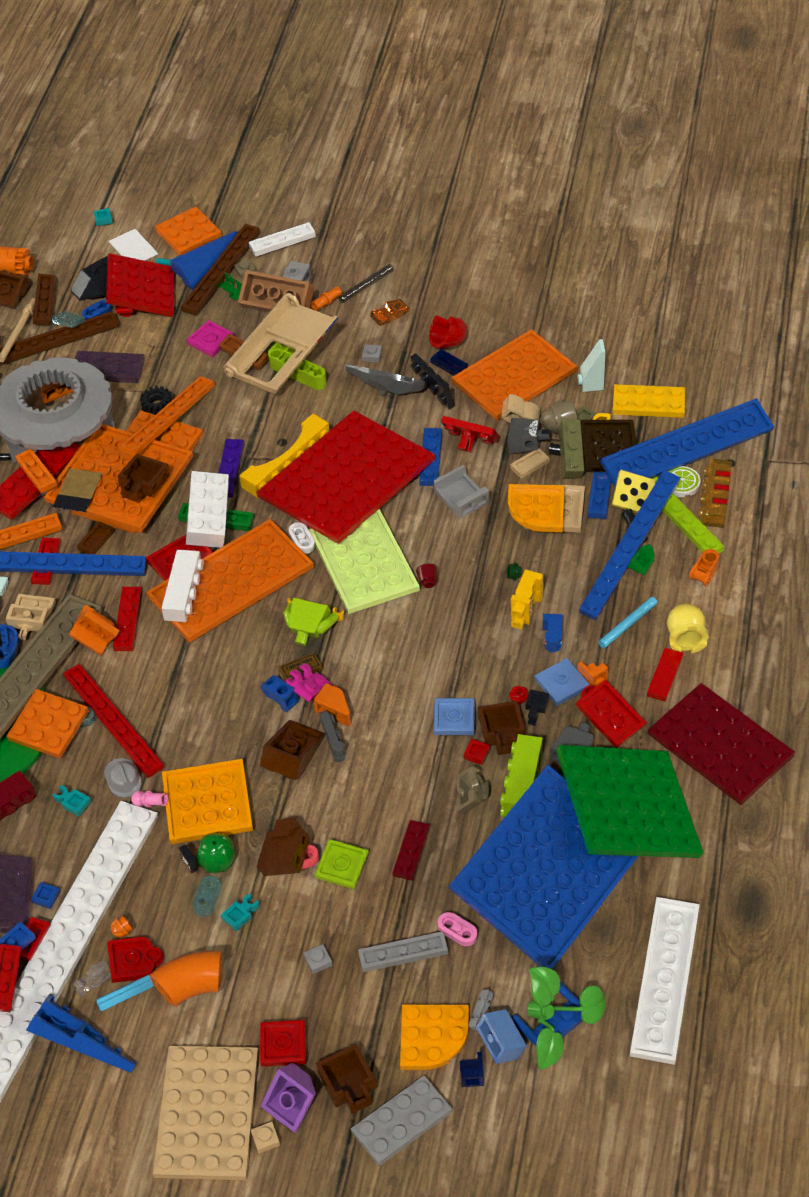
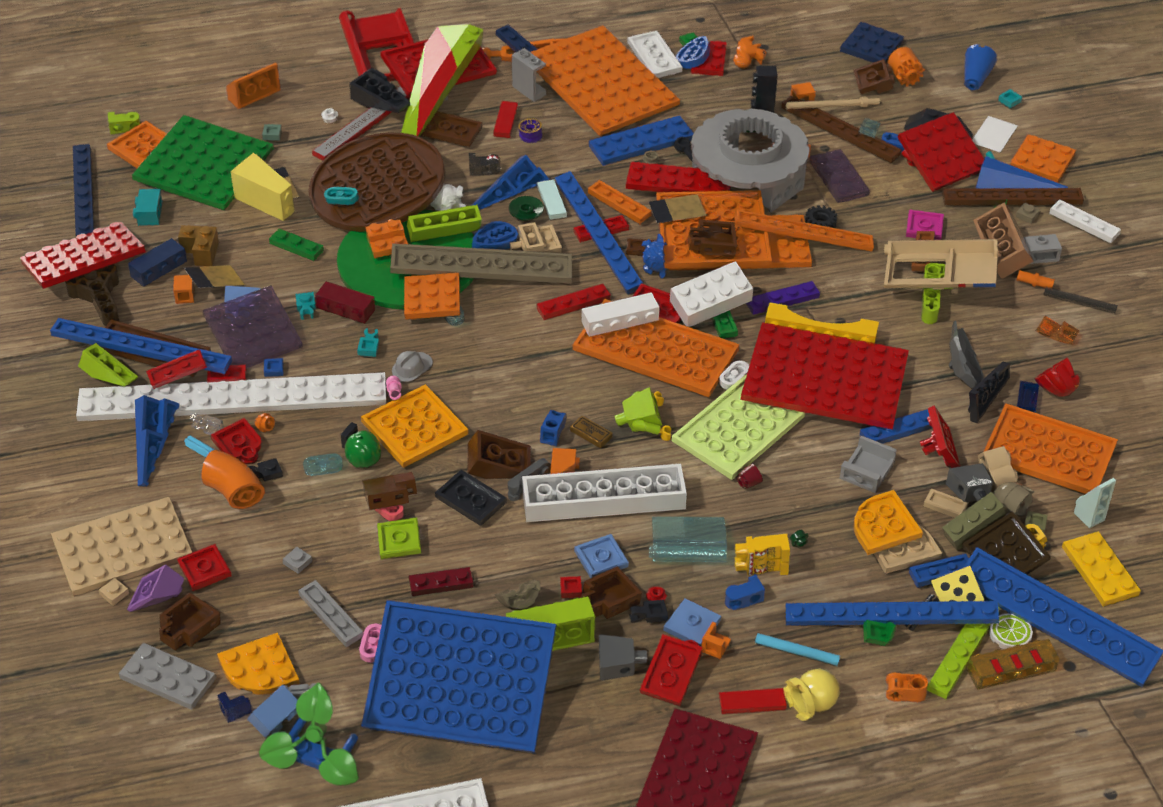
camera: 60 degrees right, 5 degrees down
orange plate [15,449,57,494] -> none
reddish brown plate [33,273,55,326] -> none
red tile [63,664,164,779] -> none
orange bracket [69,605,119,655] -> none
teal plate [221,894,260,931] -> none
dark pink plate [286,663,332,702] -> none
light grey plate [362,344,382,363] -> none
green plate [556,745,704,858] -> none
none -> black plate [248,458,283,482]
none -> black plate [435,469,507,526]
none -> white brick [522,464,687,522]
none -> blue hair [642,234,667,279]
none -> clear light blue door [649,517,727,563]
none -> blue cone [964,44,997,90]

